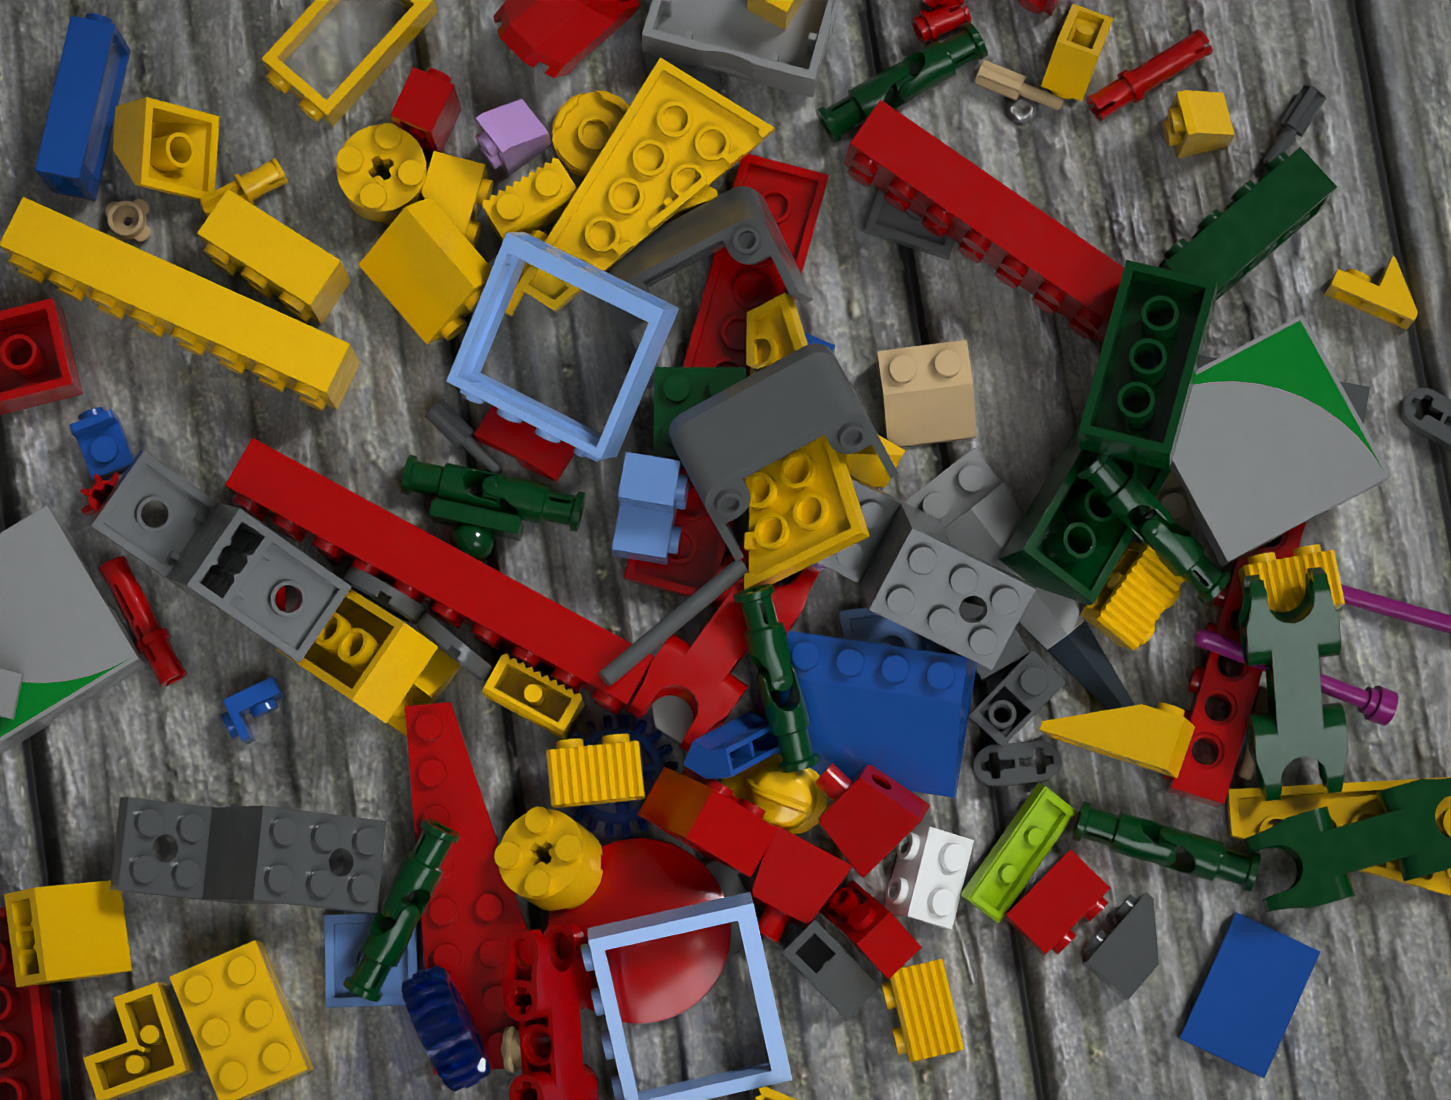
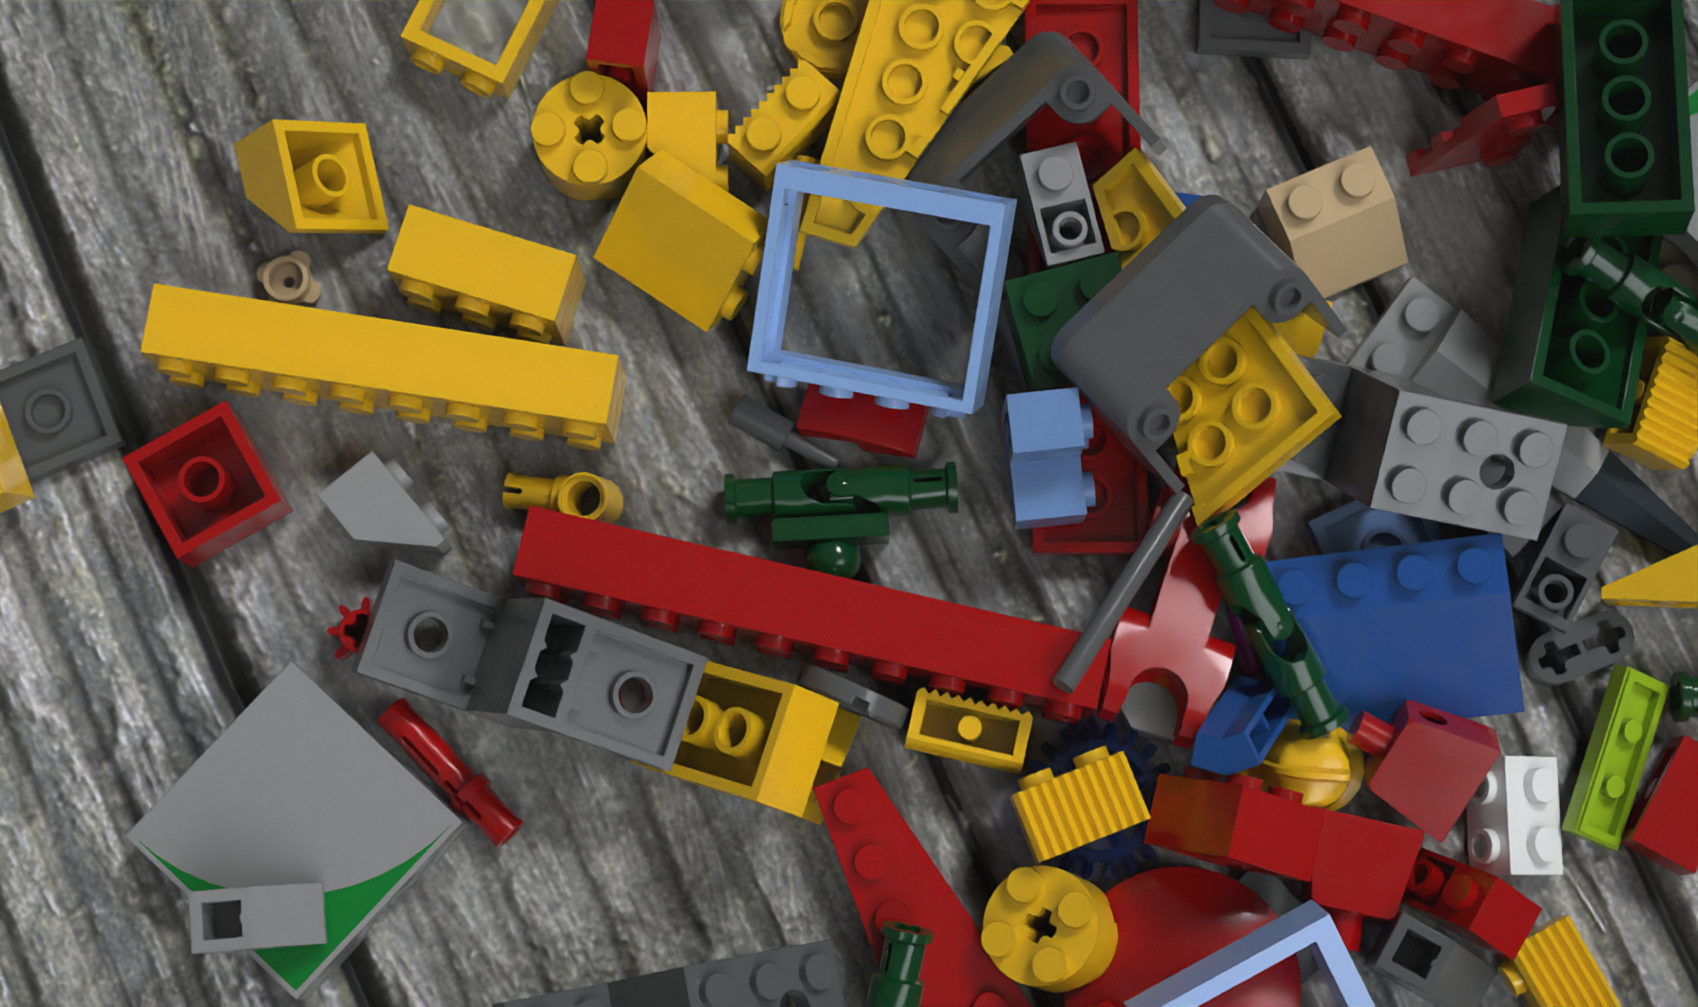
camera: 20 degrees left, 0 degrees up
blue window [35,13,131,201] -> none
blue bracket [69,407,134,481] -> none
yellow axle [200,158,288,218] -> none
blue bracket [221,676,286,744] -> none
dark grey tile [342,565,427,625] -> none
lavender slope [475,99,551,176] -> none
none -> light grey slope [318,451,452,555]
none -> yellow pin [502,472,624,524]
none -> light grey slope [1016,142,1105,268]
none -> red wing [1405,82,1559,177]

